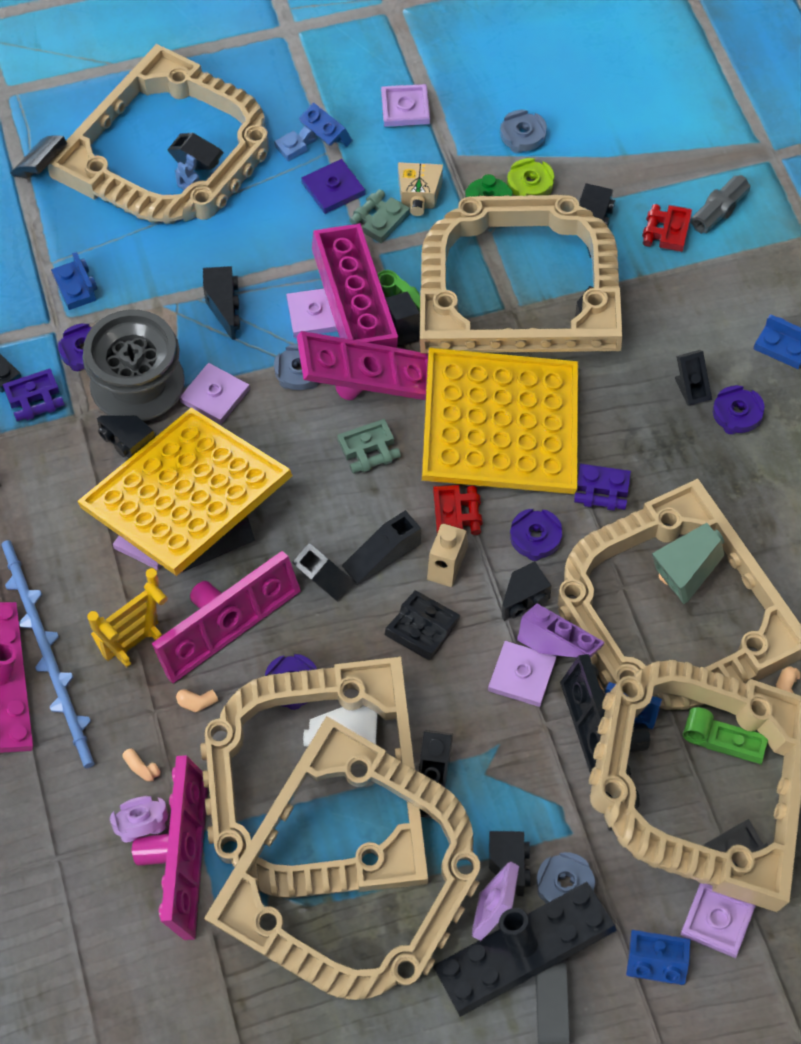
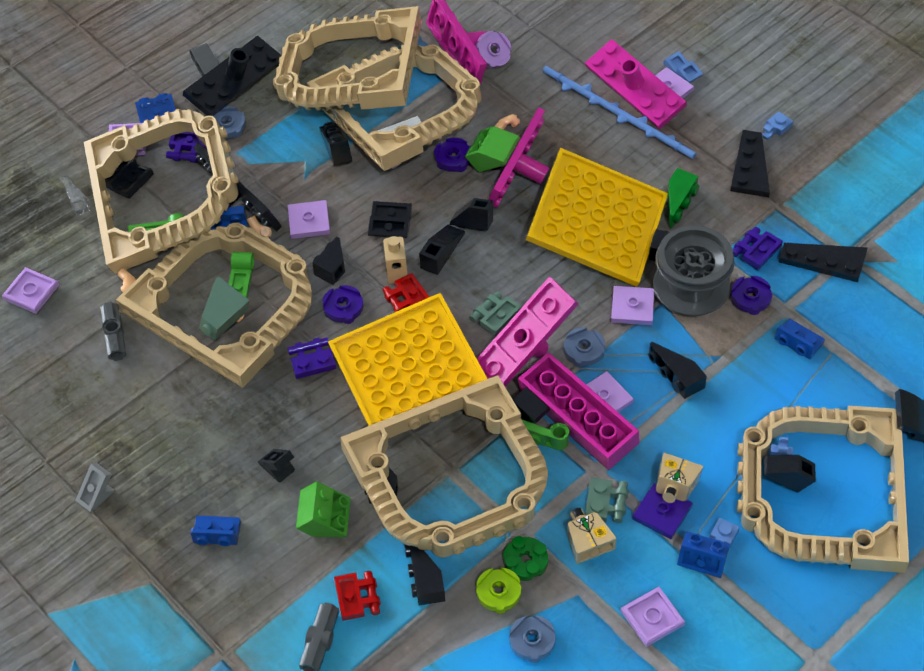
camera: 155 degrees right, 5 degrees down
yellow hand [87,568,168,667] -> none
light nougat arm [122,748,161,782] -> none
lavender plate [472,861,519,941] -> none
black slope [489,831,530,896] -> none
medium lavender slope [517,603,605,658] -> none
dark purple plate [713,385,765,435] -> none
none -> dark purple plate [166,132,207,163]
none -> bright green plate [229,251,254,299]
none -> bright green slope [296,481,351,538]
none -> bright green slope [465,126,521,172]
none -> tan torso [656,453,703,503]
none -> green slope [668,168,700,229]

